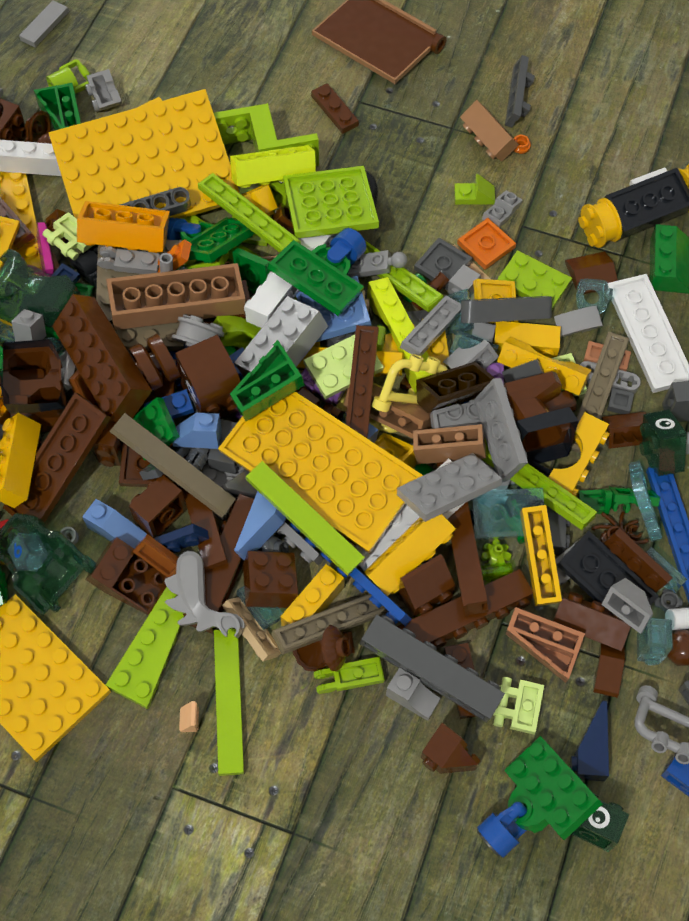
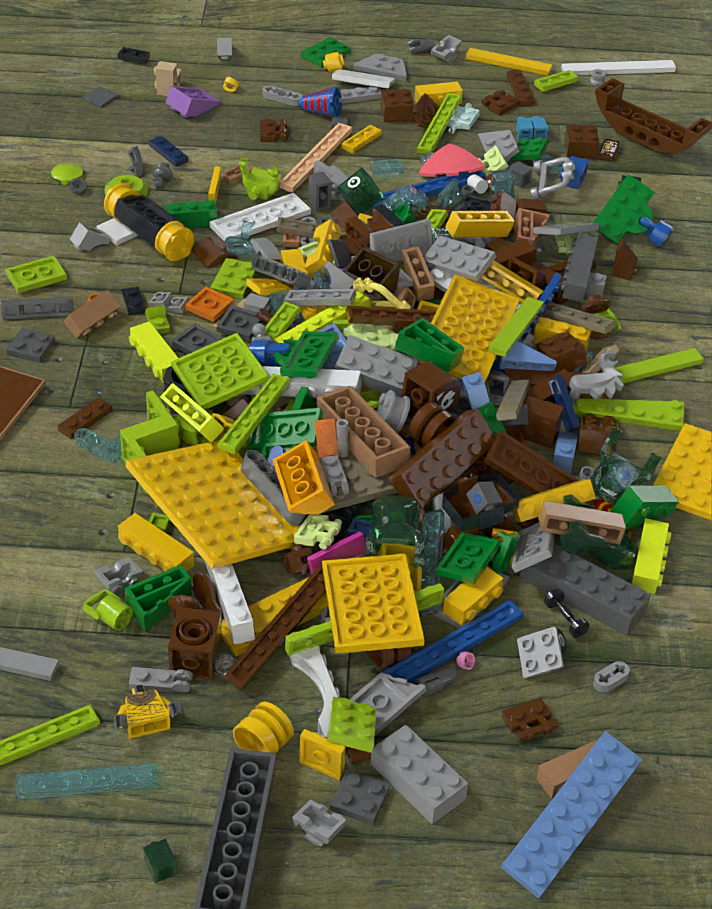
camera: 110 degrees left, 20 degrees down
light grey brick [11,309,46,342] -> none
dark orange tile [133,534,179,577] -> none
light nougat slope [179,701,199,732] -> none
dark blue slope [570,701,609,782] -> none
light grey slope [601,578,653,634] -> none
reddish brown plate [603,528,673,593] -> none
none -> lime plate [5,256,67,294]
none -> dark grey plate [6,328,55,363]
none -> light grey arch [70,222,112,252]
none -> clear light blue beam [74,423,139,463]
none -> black plate [121,287,145,316]
none -> neon yellow brick [129,322,178,383]
none -> dark grey plate [172,323,222,354]
none -> dark grey brick [466,482,502,514]
none -> light grey tile [533,222,599,235]

